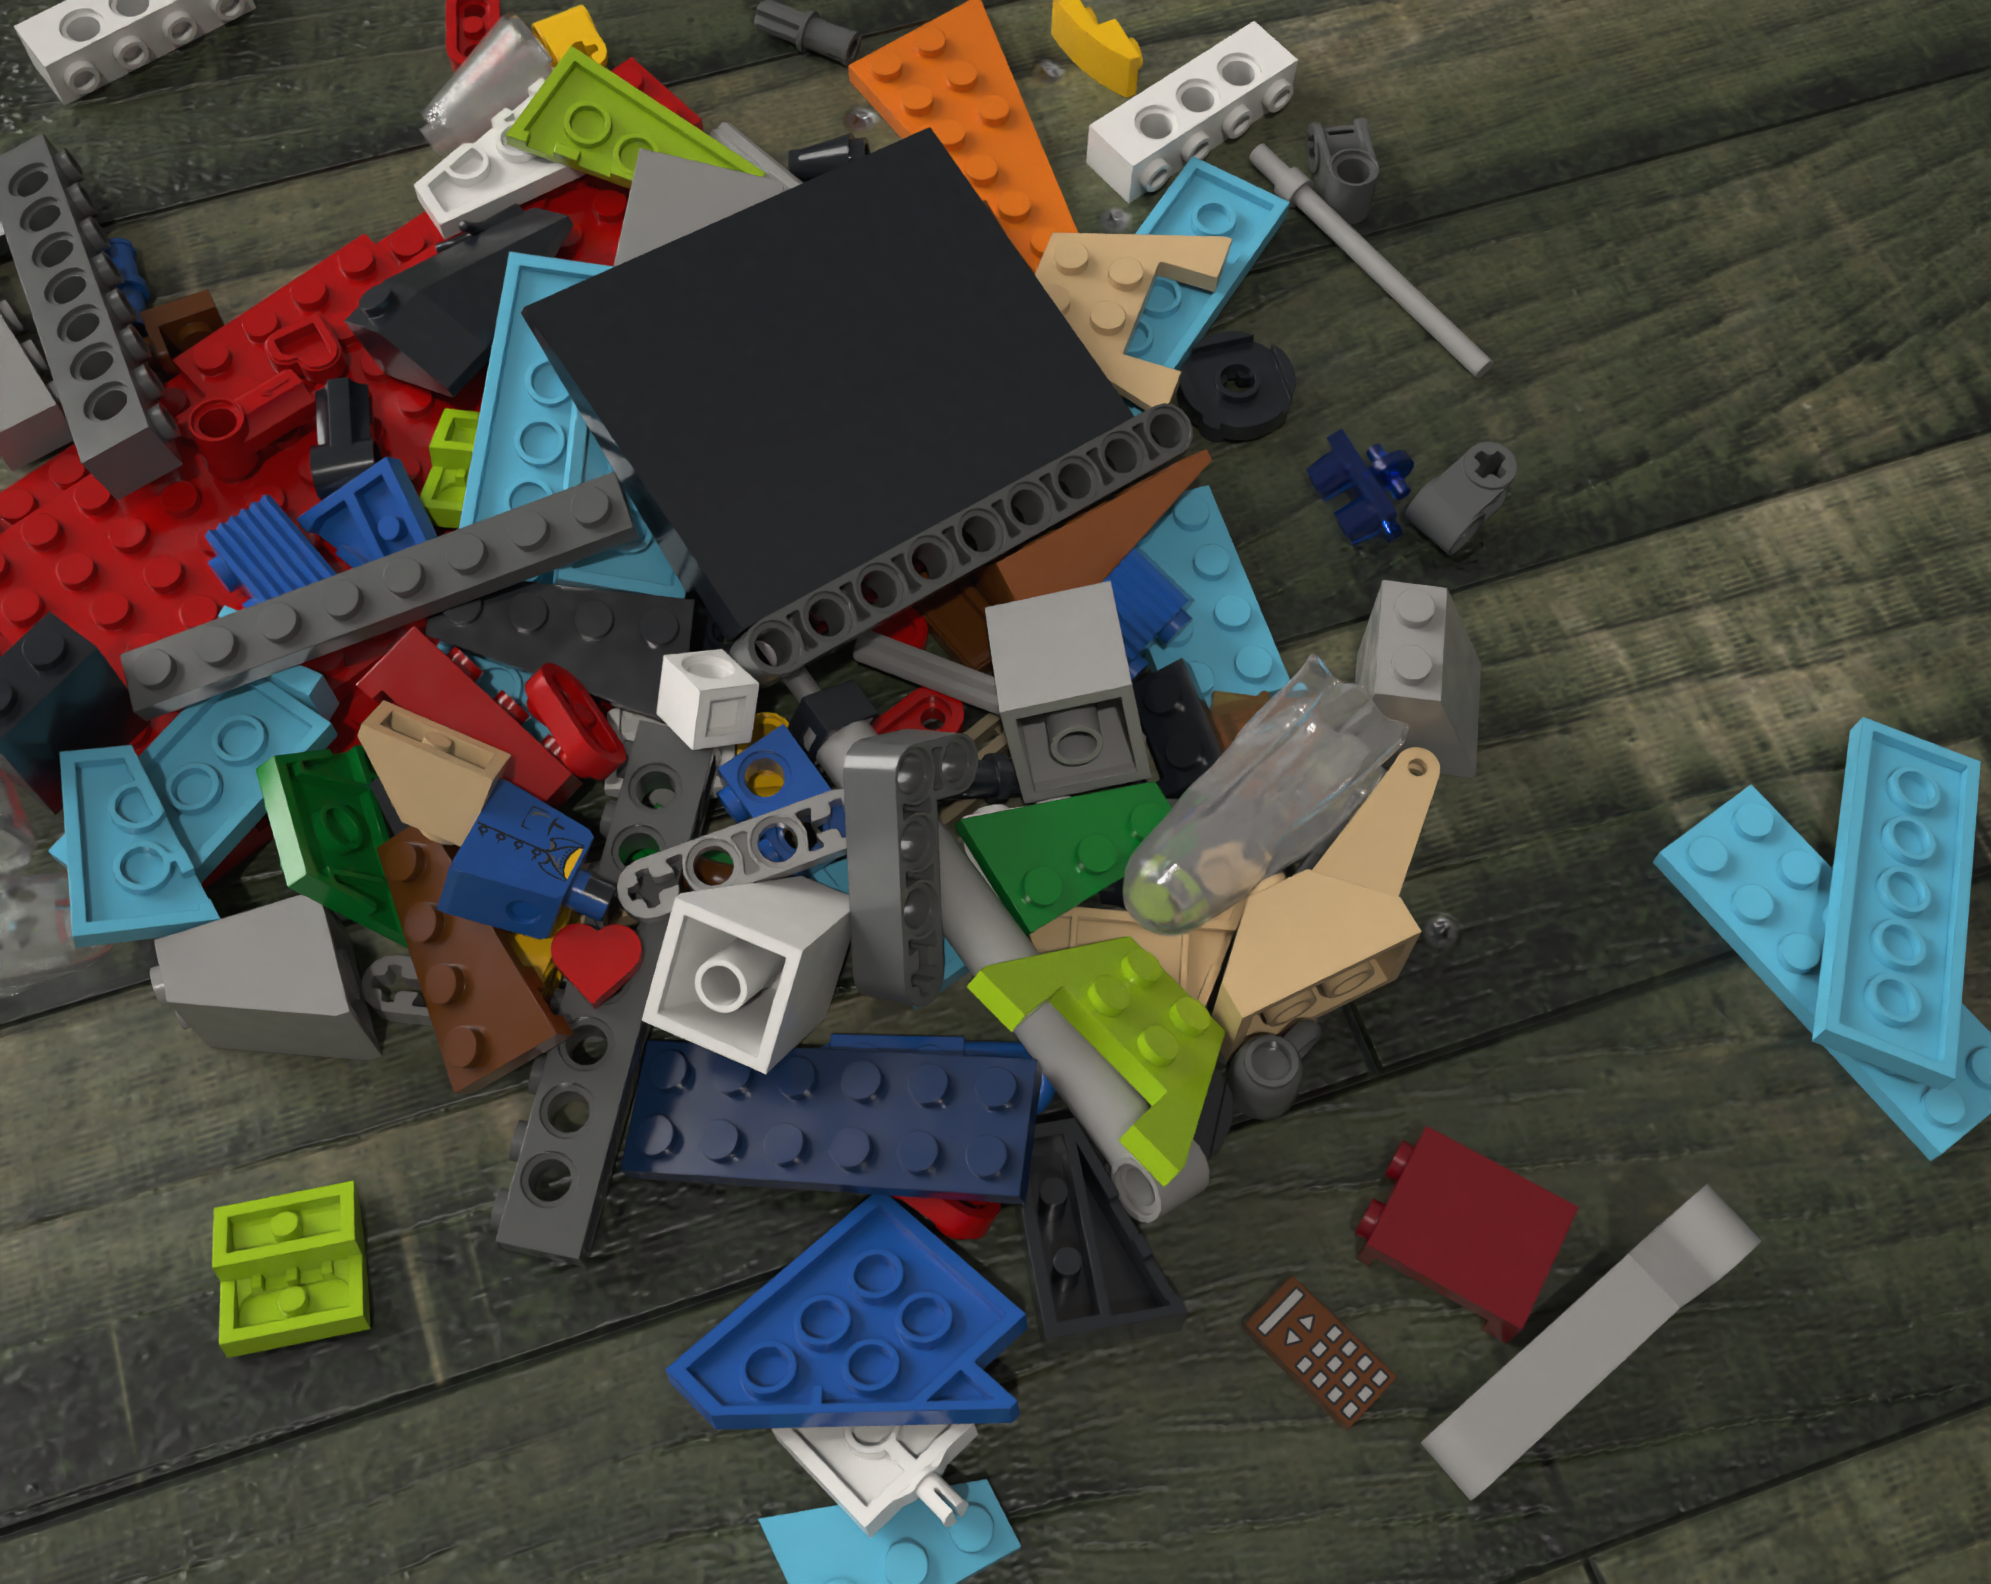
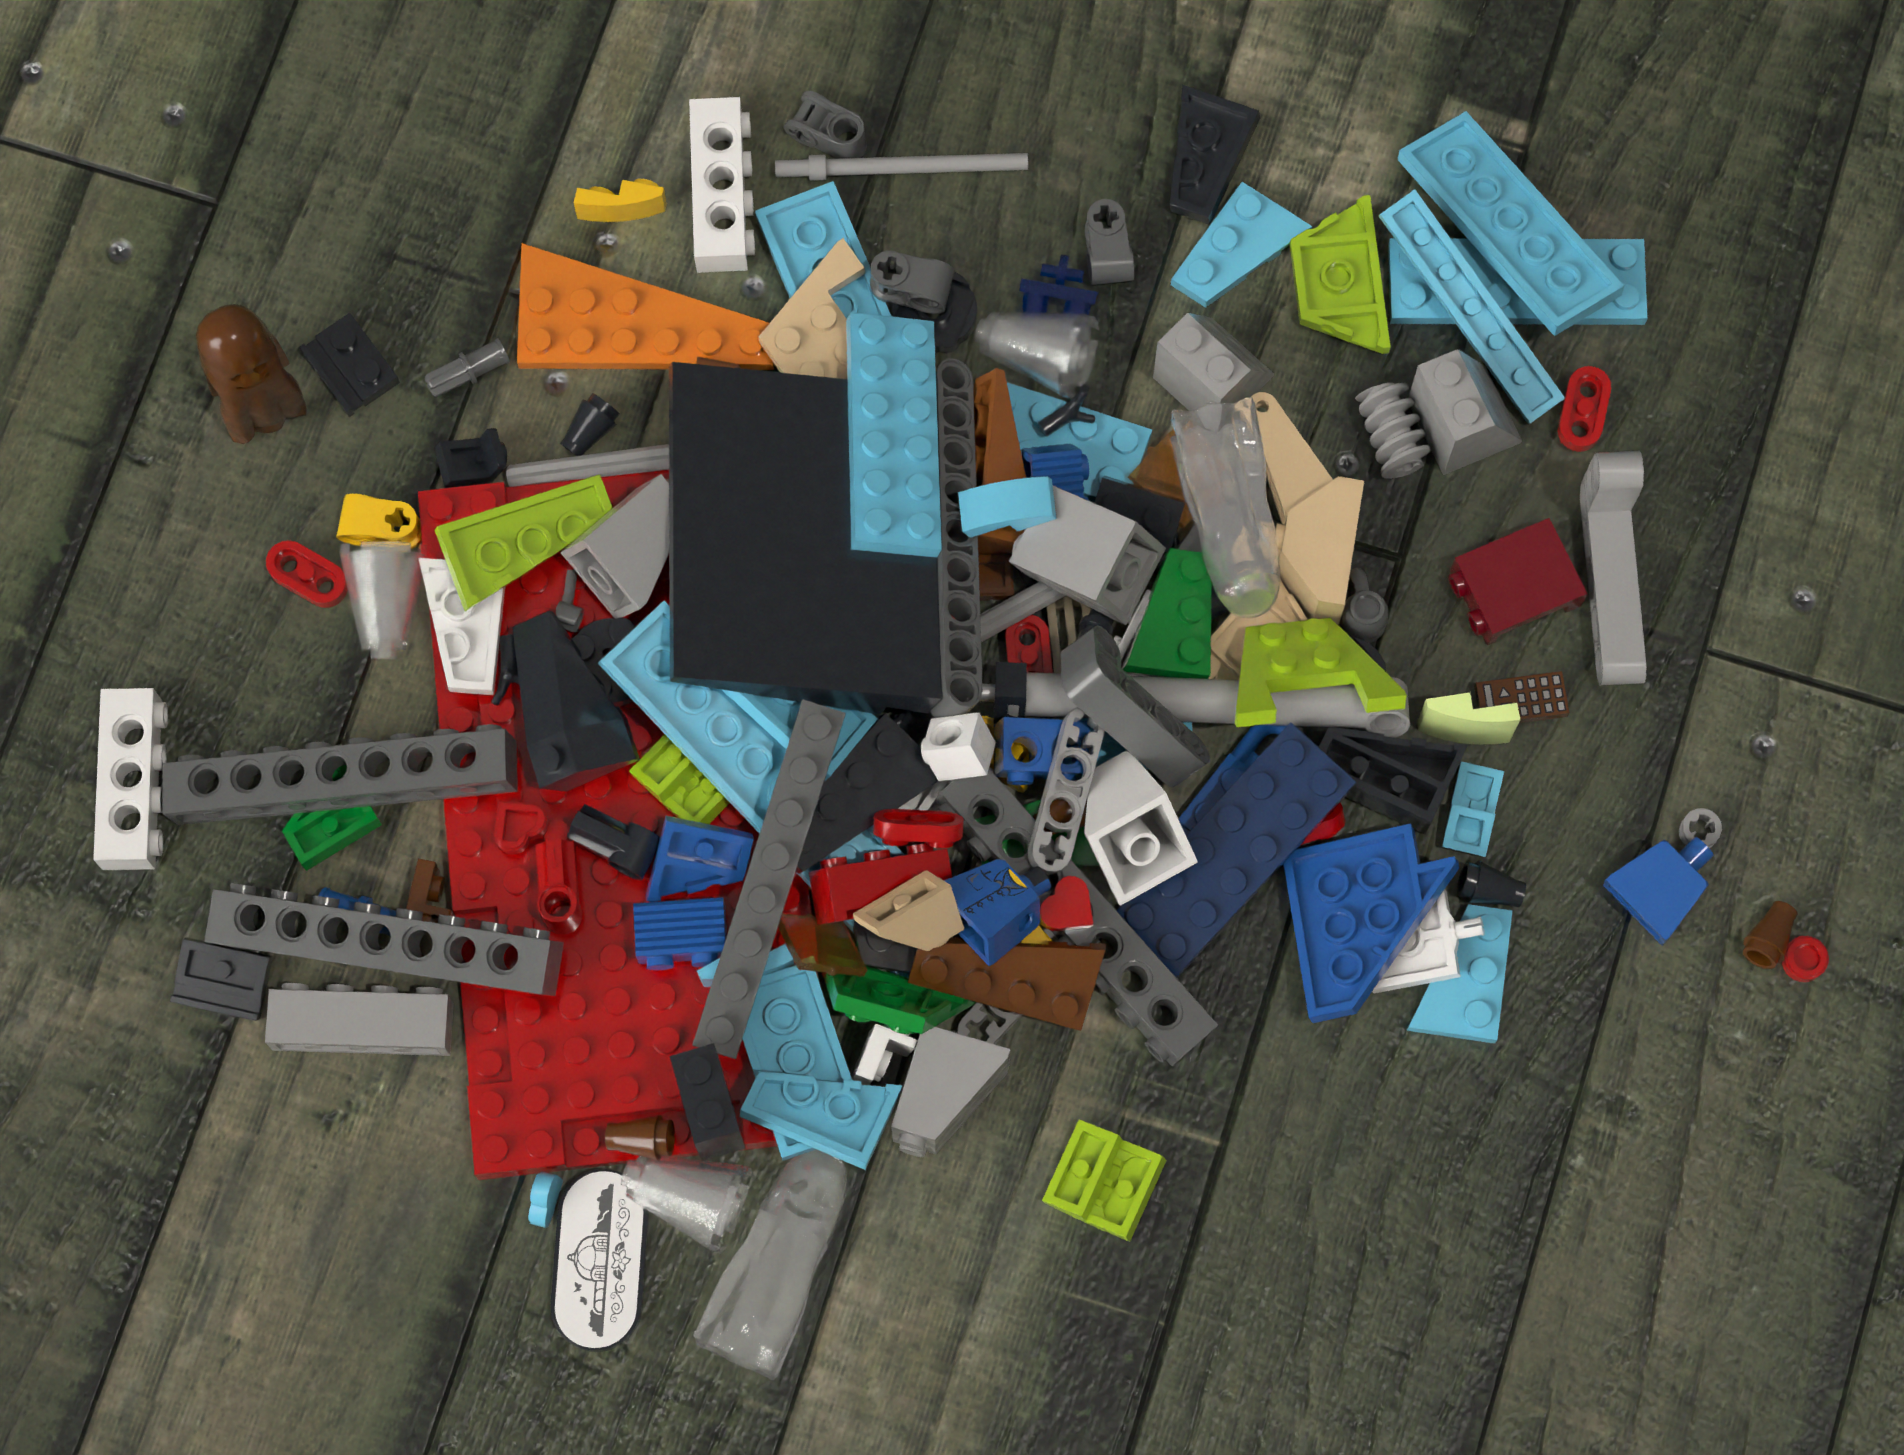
camera: 50 degrees left, 10 degrees up
none -> dark grey brick [162,724,518,825]
none -> green wing [282,765,382,871]
none -> black bracket [435,428,507,488]
none -> dark grey hand [556,570,584,632]
none -> clear orange piece [778,913,867,976]
none -> medium azure plate [846,312,942,558]
none -> white bracket [851,1024,917,1085]
none -> dark grey piece [870,250,955,314]
none -> medium azure slope [958,476,1057,538]
none -> clear cone [975,312,1099,399]
none -> black bar [1038,384,1095,437]
none -> black wing [1170,84,1260,225]
none -> medium azure wing [1171,182,1312,308]
none -> lime wing [1289,195,1391,354]
none -> light grey piece [1355,383,1431,479]
none -> medium azure plate [1379,189,1565,424]
none -> light grey slope [1408,349,1522,475]
none -> yellowish green slope [1417,693,1520,745]
none -> medium azure slope [1442,761,1504,857]
none -> black cone [1457,860,1526,908]
none -> red plate [1558,366,1611,452]

